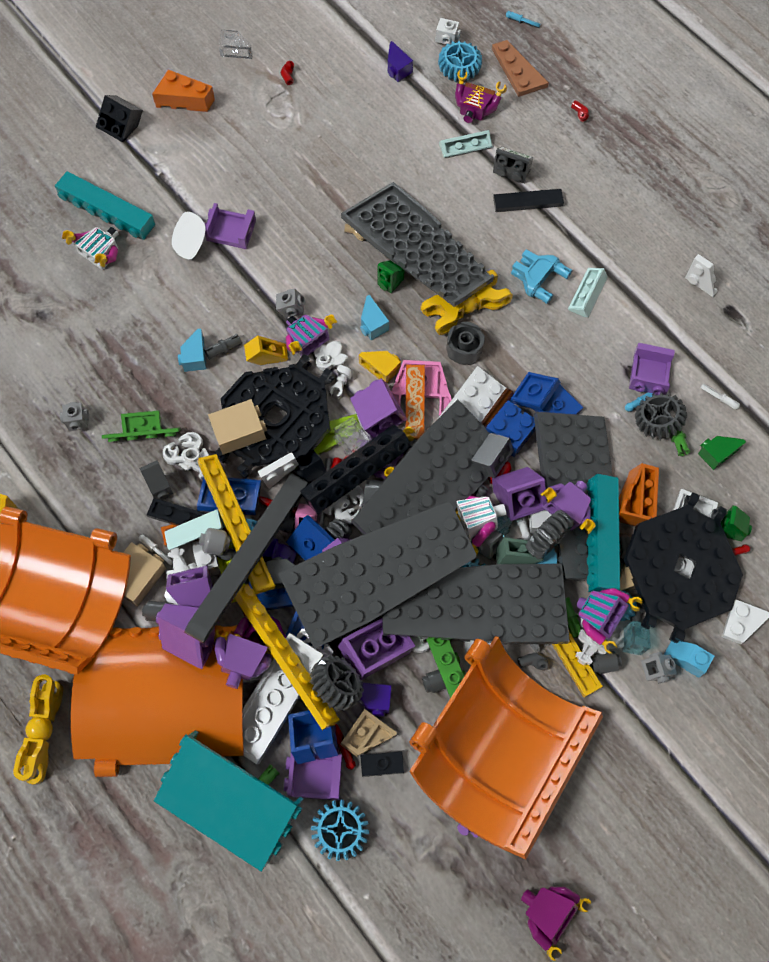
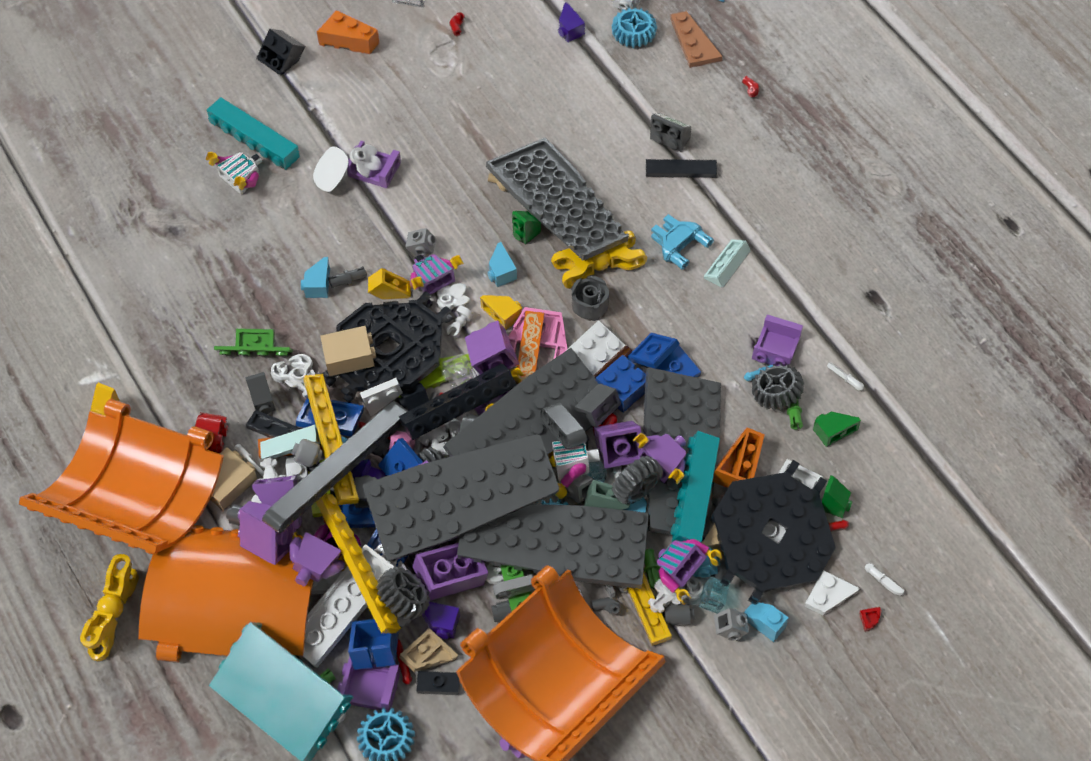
camera: 10 degrees right, 10 degrees down
light grey brick [60,402,89,431] -> none
light aqua slope [439,130,492,158] -> none
magenta torso [455,70,507,123] -> none
white wing [685,254,717,297] -> none
none -> red brick [195,412,228,454]
none -> white plate [350,145,382,178]
none -> light grey piece [493,575,535,599]
none -> dark grey beam [540,403,587,449]

